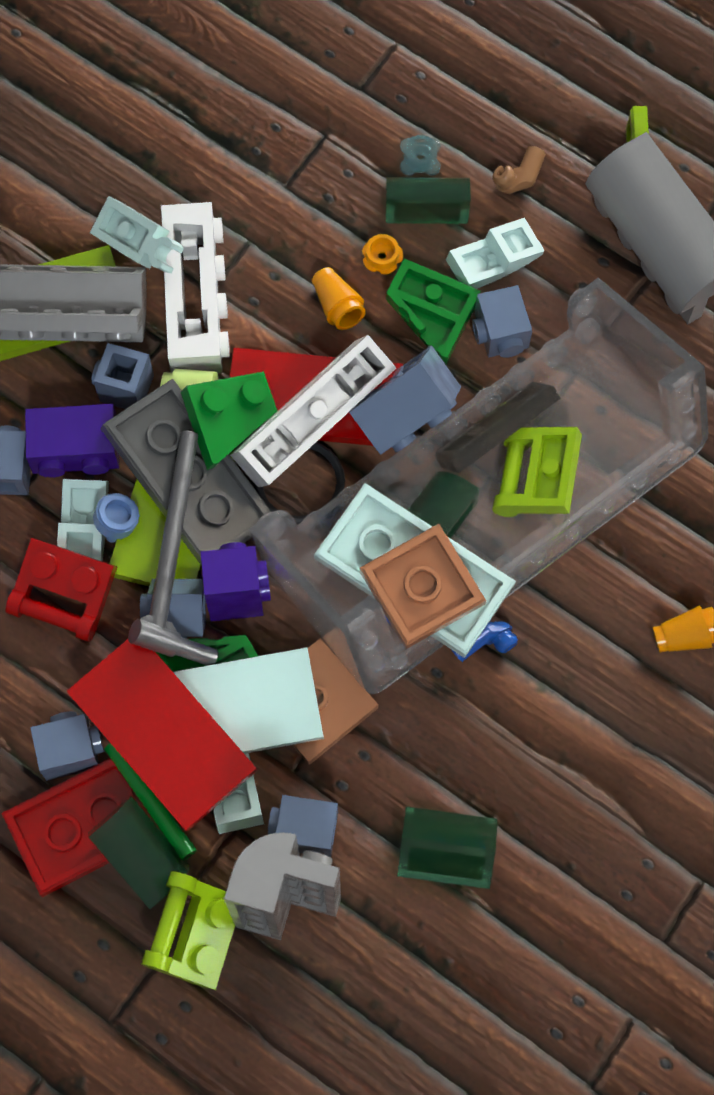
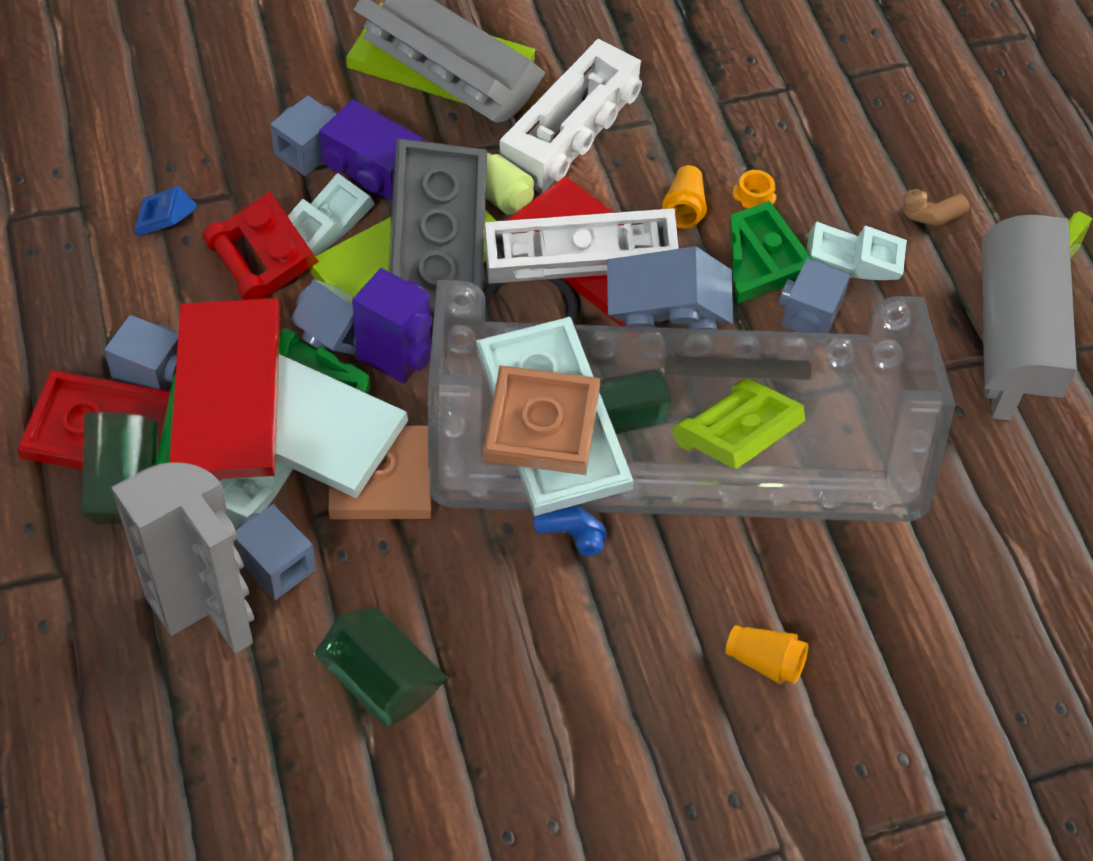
camera: 35 degrees right, 15 degrees down
light aqua plate [90,196,184,273] -> none
sand blue brick [92,343,154,409] -> none
medium blue tile [93,493,140,543] -> none
flat silver bar [128,431,218,666] -> none
lime plate [141,871,235,990] -> none
green wing [180,371,277,470] -> none
clear green brick [386,177,471,224] -> none
clear light blue plate [400,135,441,176] -> none

